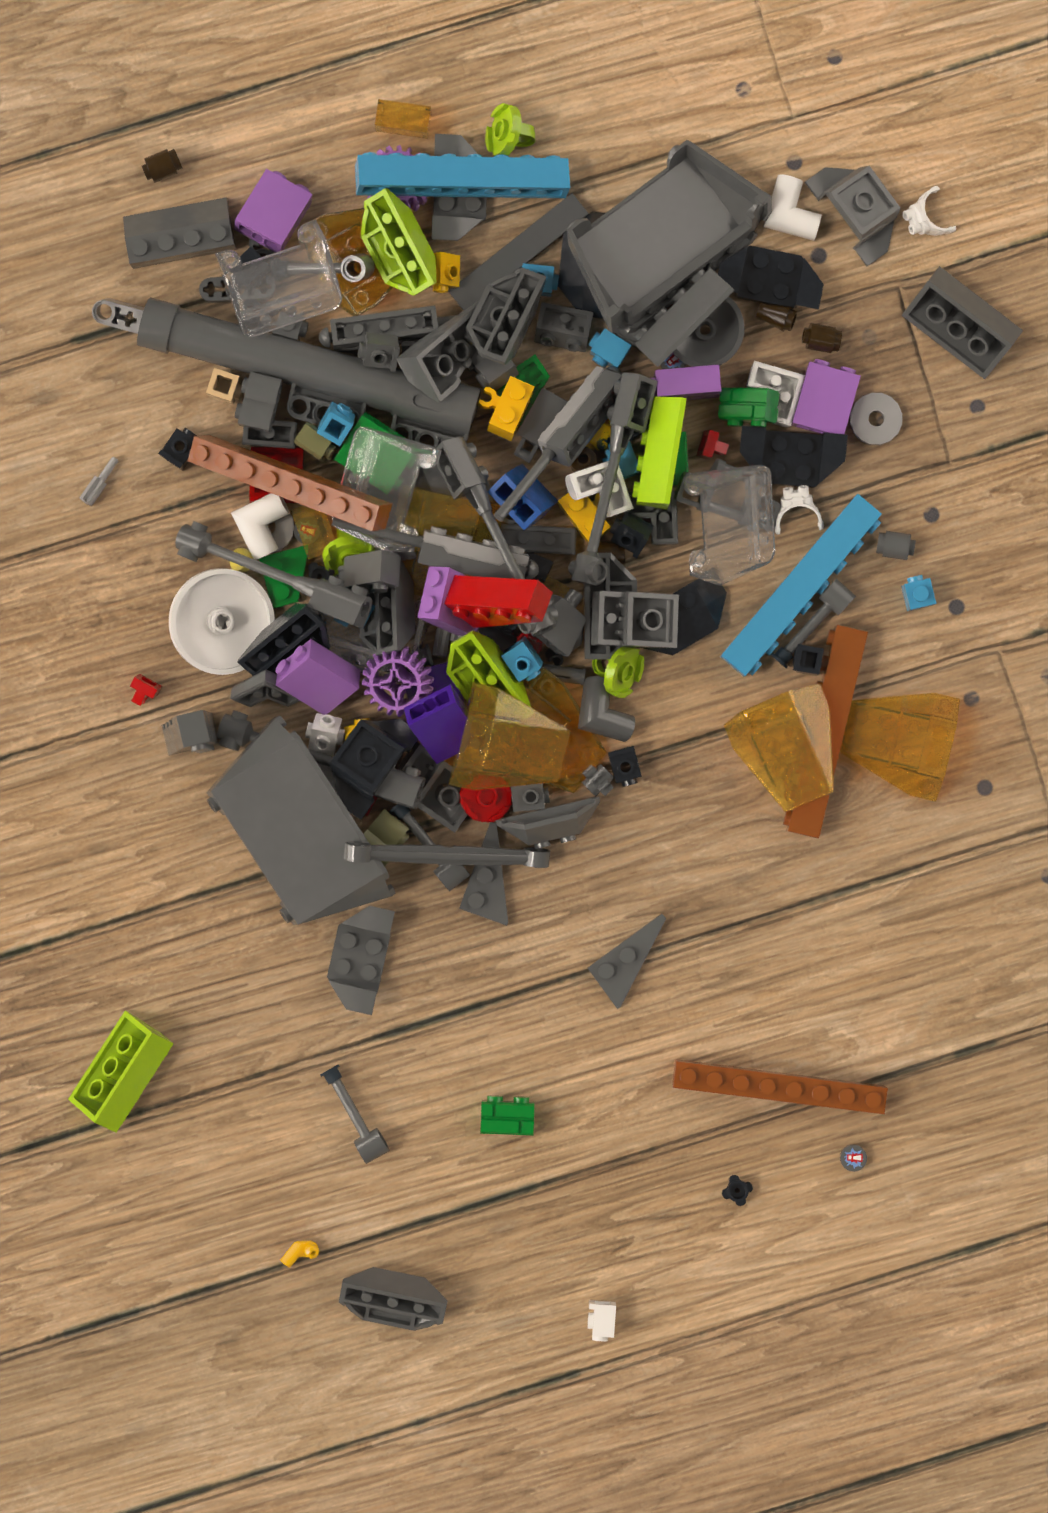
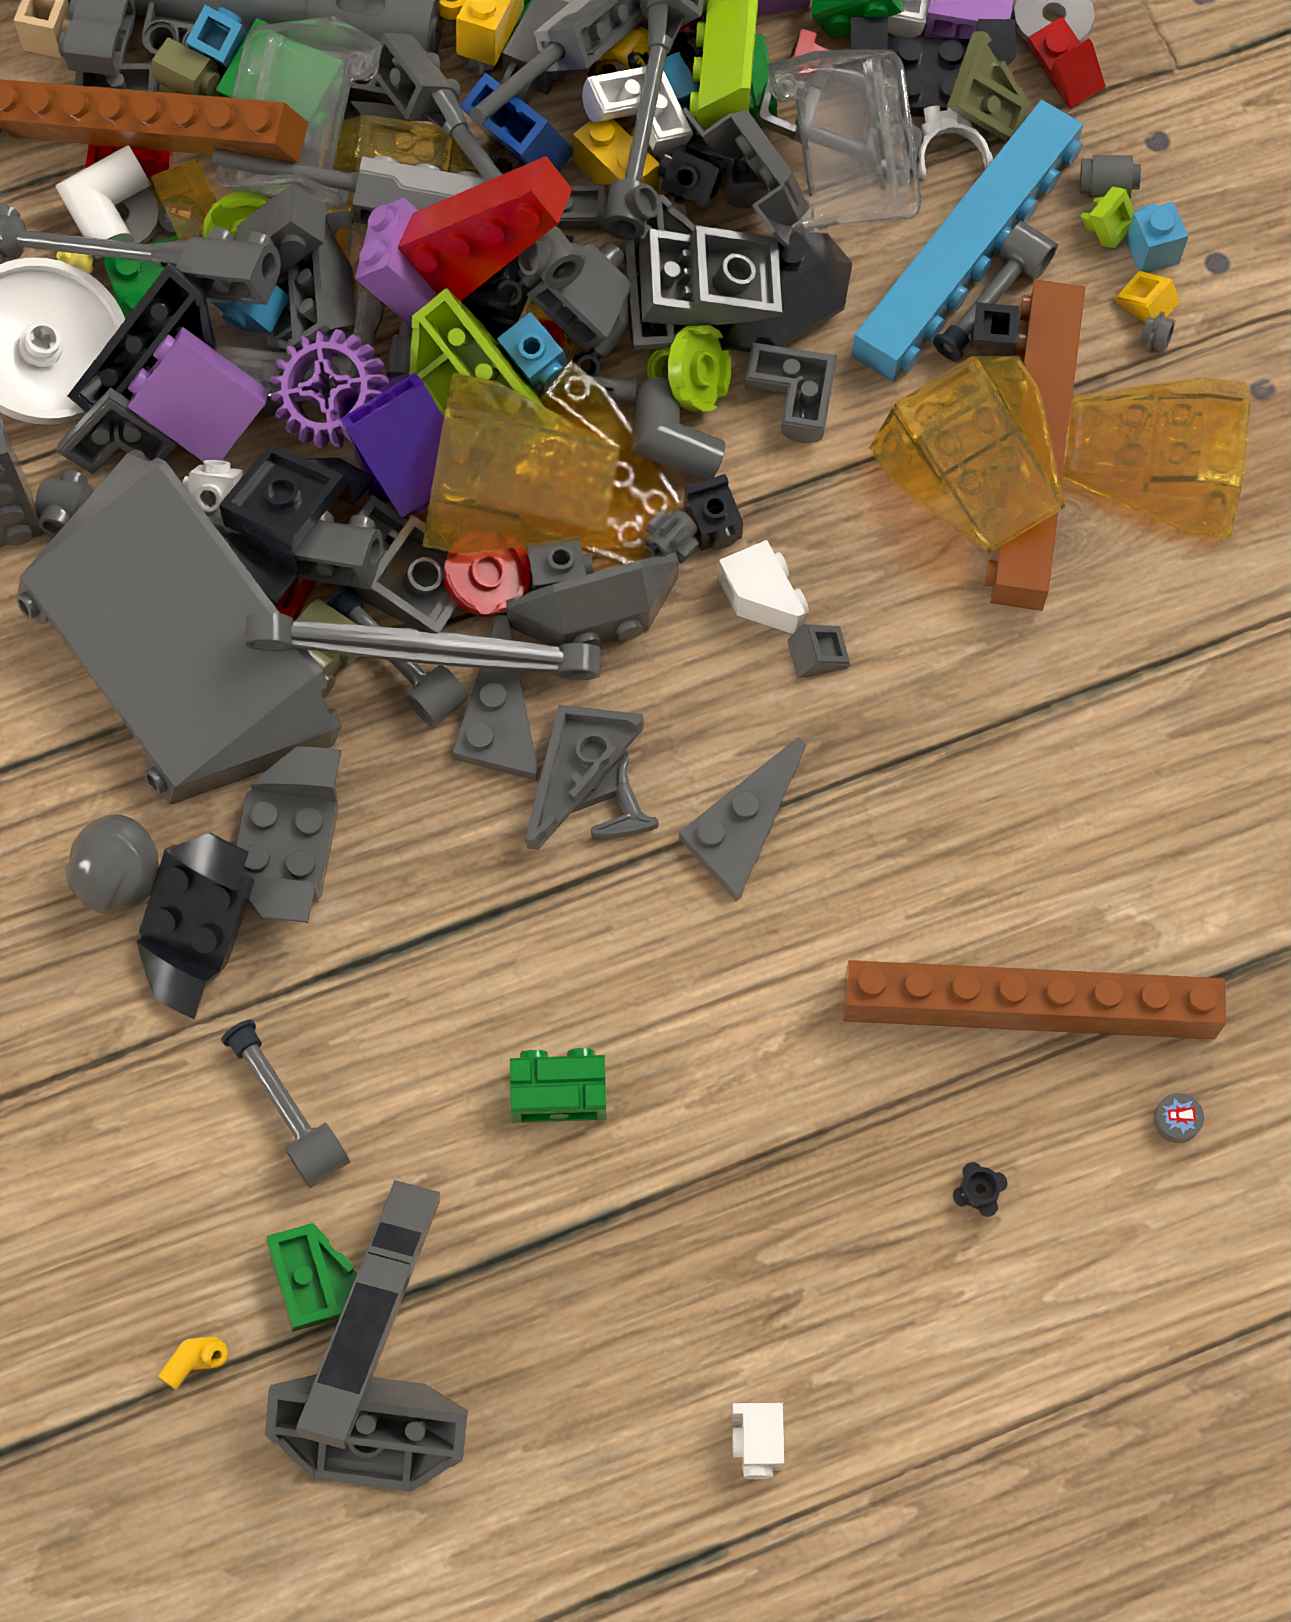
camera: 10 degrees left, 20 degrees down
none -> dark grey piece [65,814,159,914]
none -> black piece [136,833,255,1019]
none -> green wing [265,1223,357,1332]
none -> tile [296,1180,440,1449]
none -> dark grey wing [525,705,645,850]
none -> dark grey piece [571,751,659,838]
none -> dark grey piece [682,107,810,247]
none -> white slope [718,540,809,634]
none -> dark grey brick [745,342,837,443]
none -> dark grey slope [788,624,851,677]
none -> olive wing [947,31,1030,142]
none -> red slope [1026,16,1106,110]
none -> lime tile [1081,186,1134,249]
none -> yellow slope [1114,271,1179,323]
none -> dark grey plate [1141,311,1176,353]

